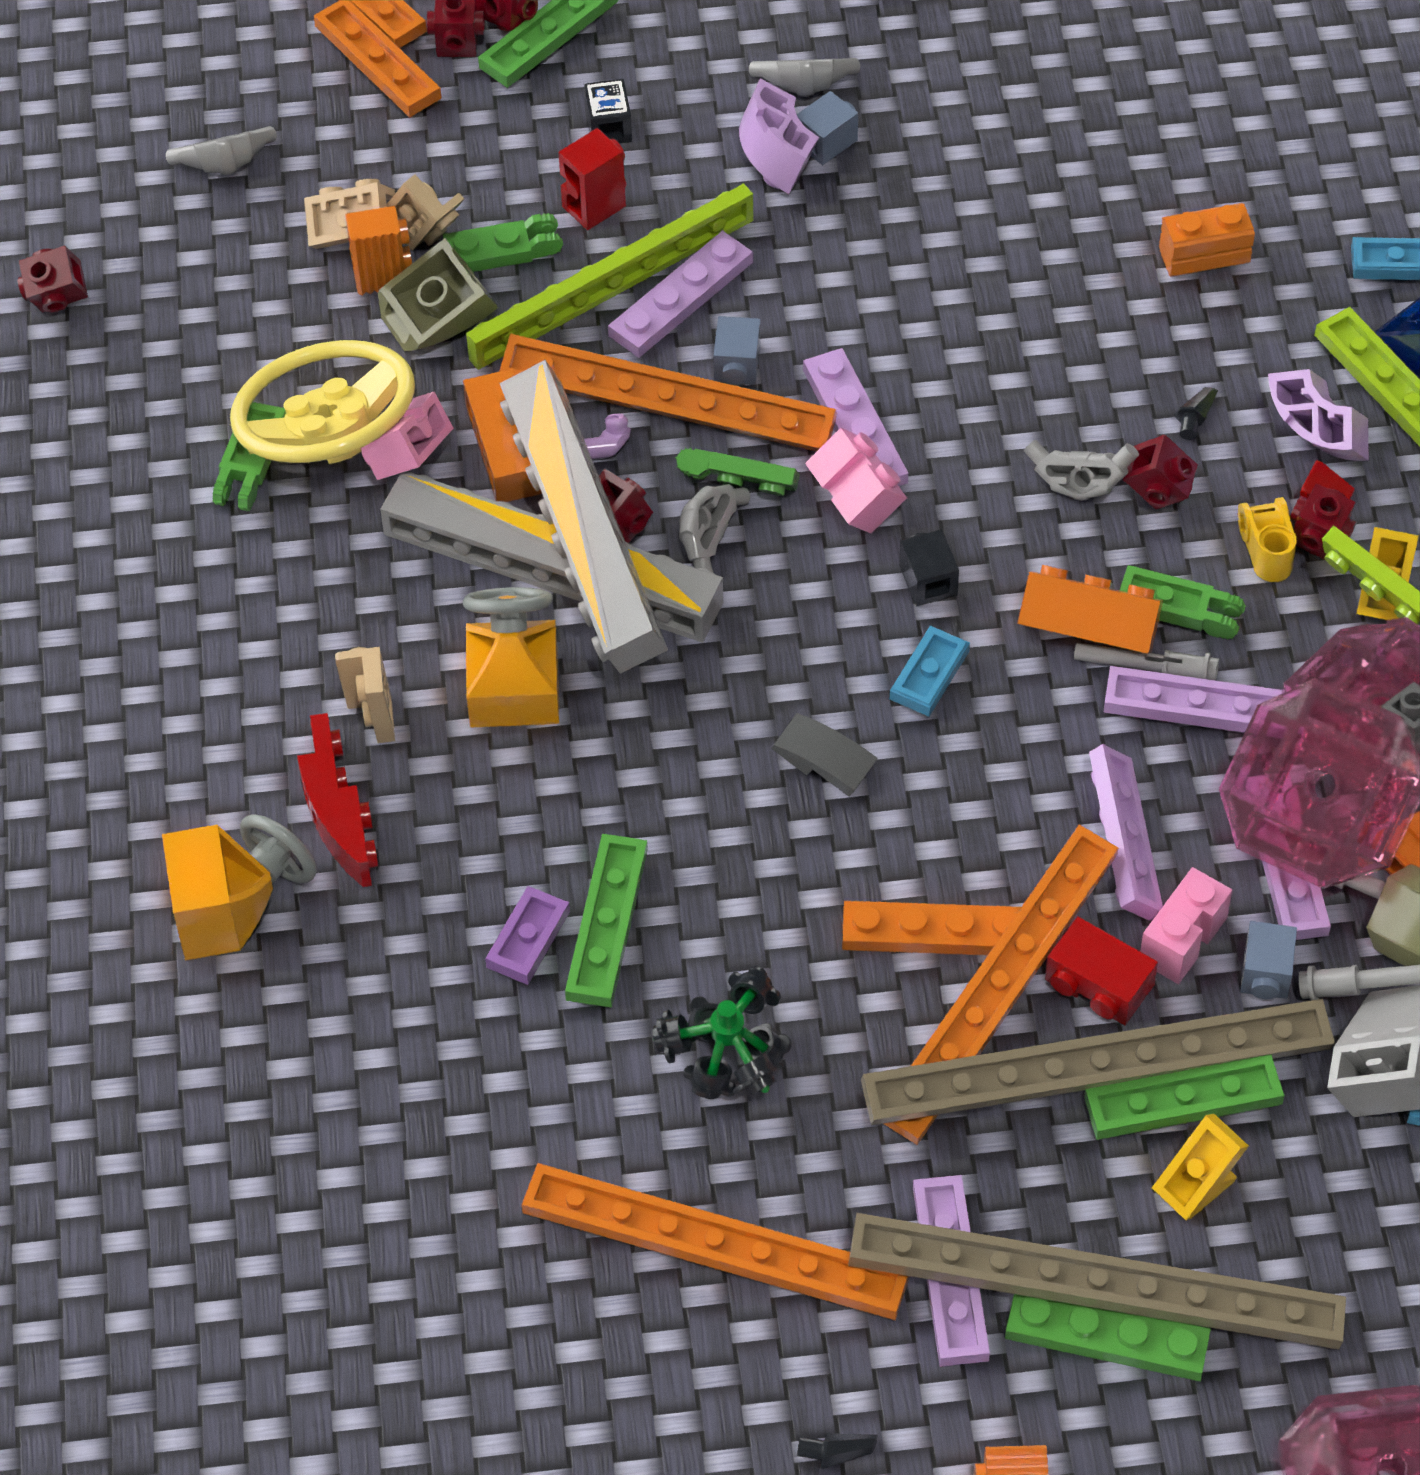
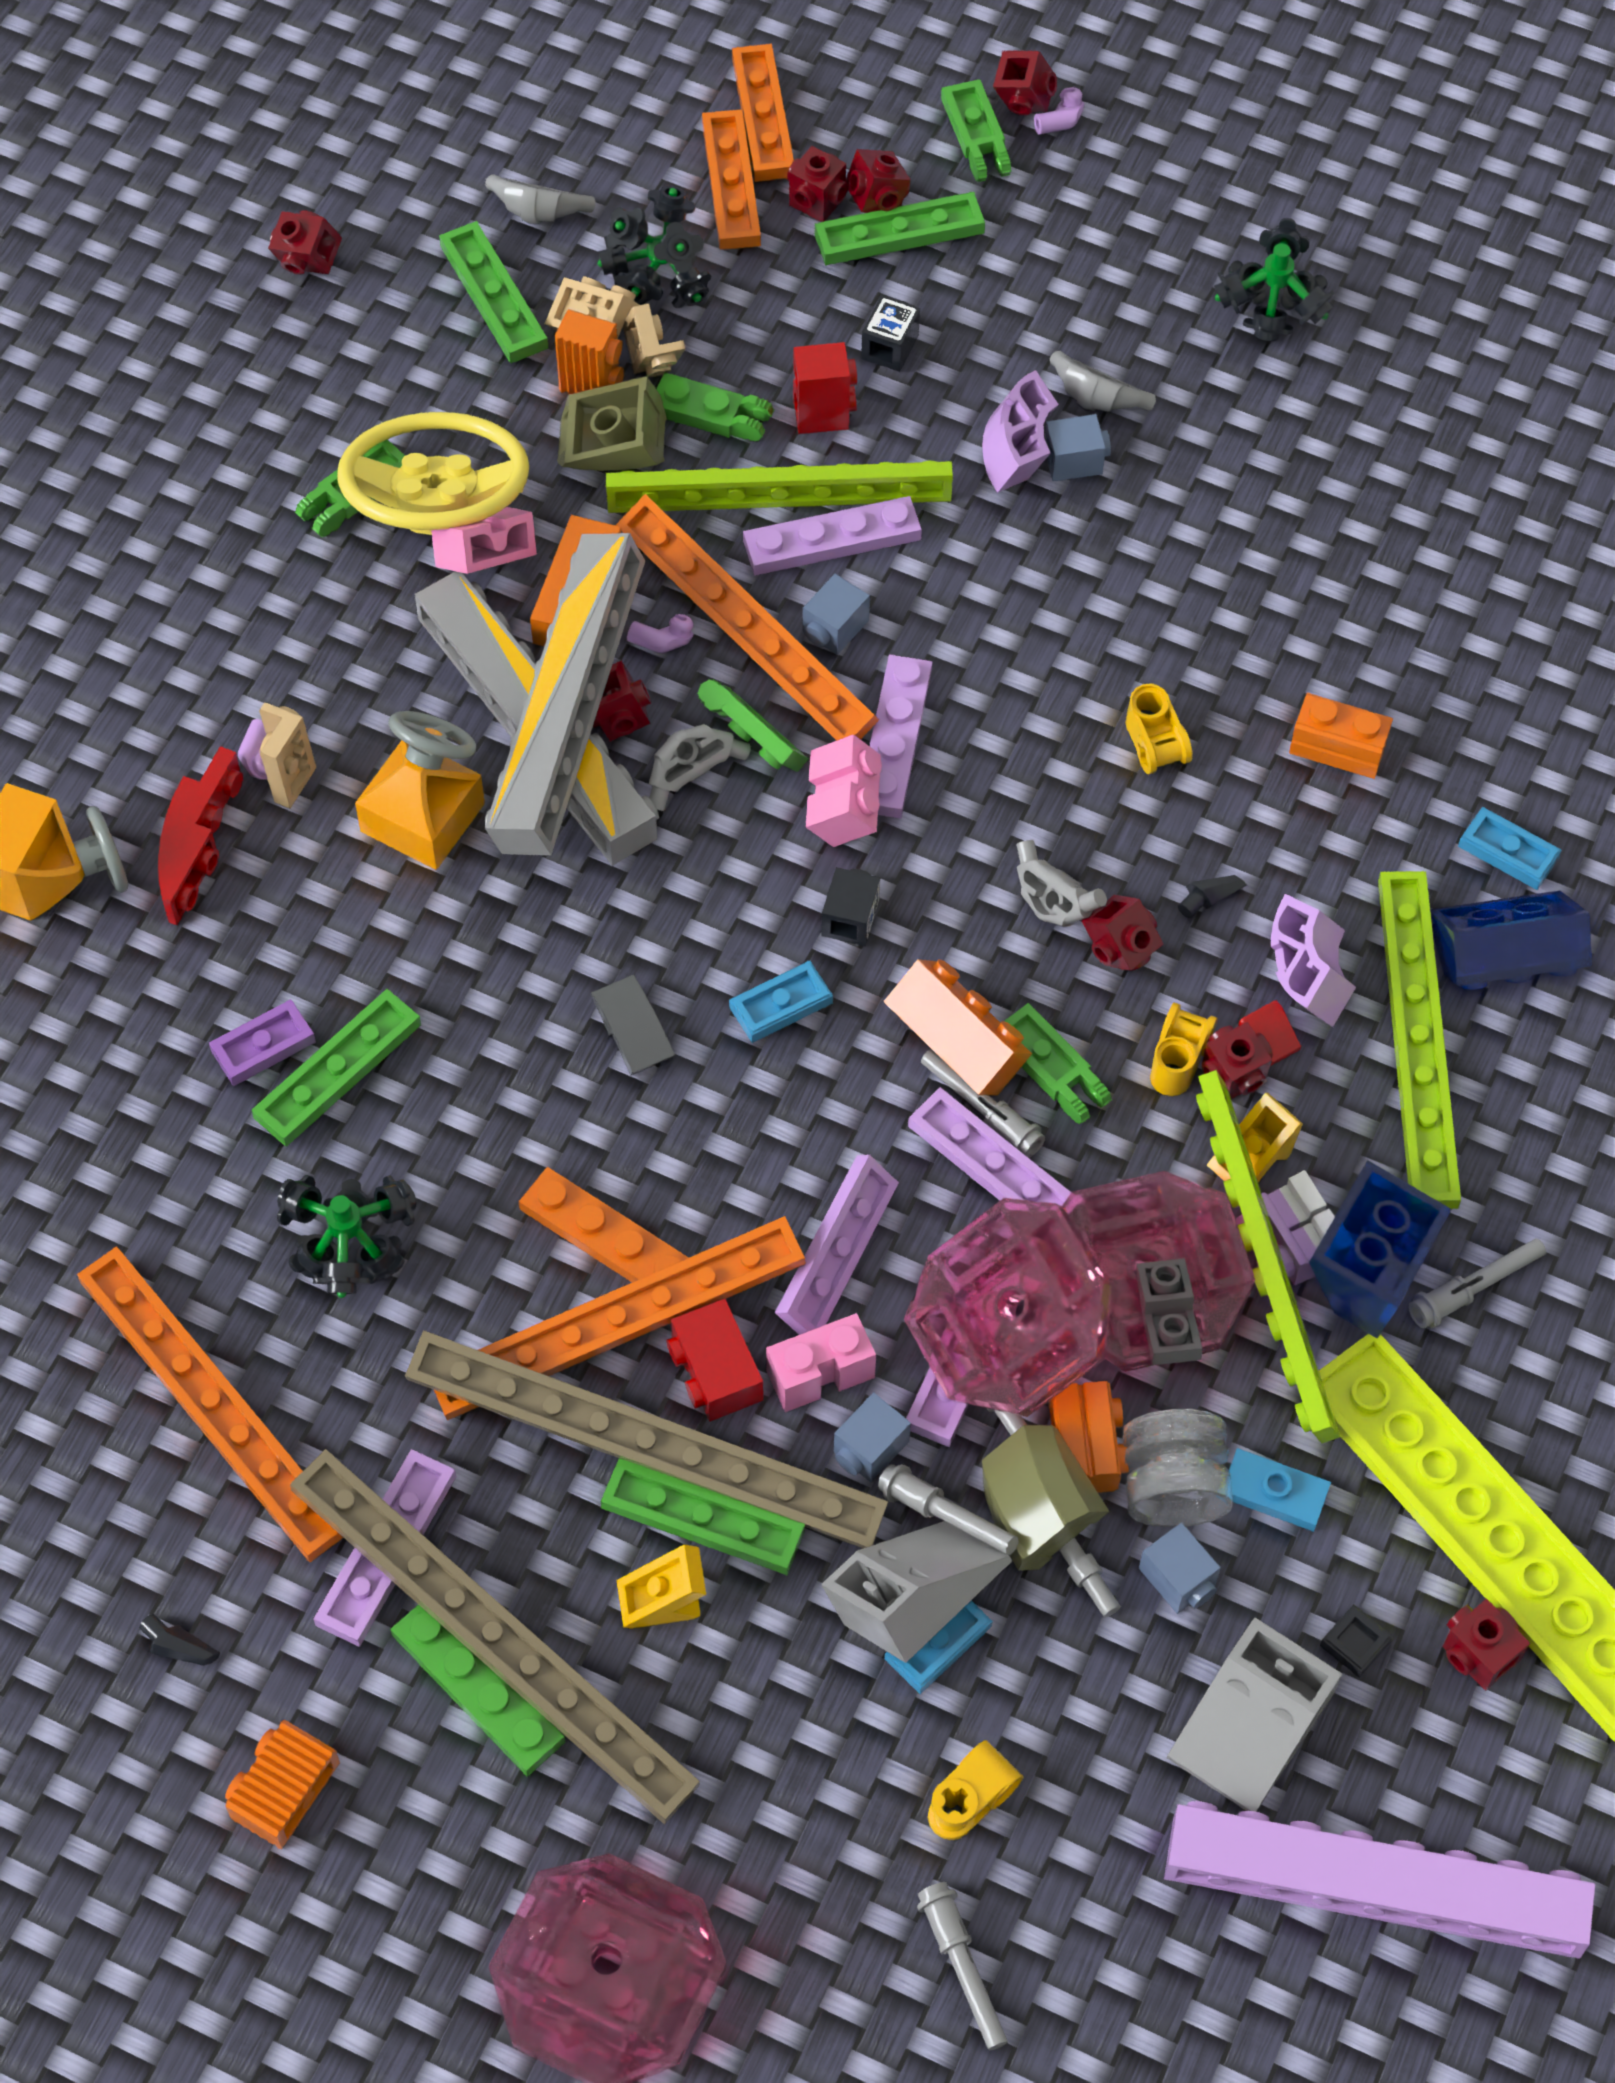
camera: 30 degrees right, 5 degrees up
none -> lavender arm [238,719,267,780]
none -> bright green plate [439,221,548,364]
none -> black plant [597,186,712,308]
none -> yellow piece [1125,684,1192,774]

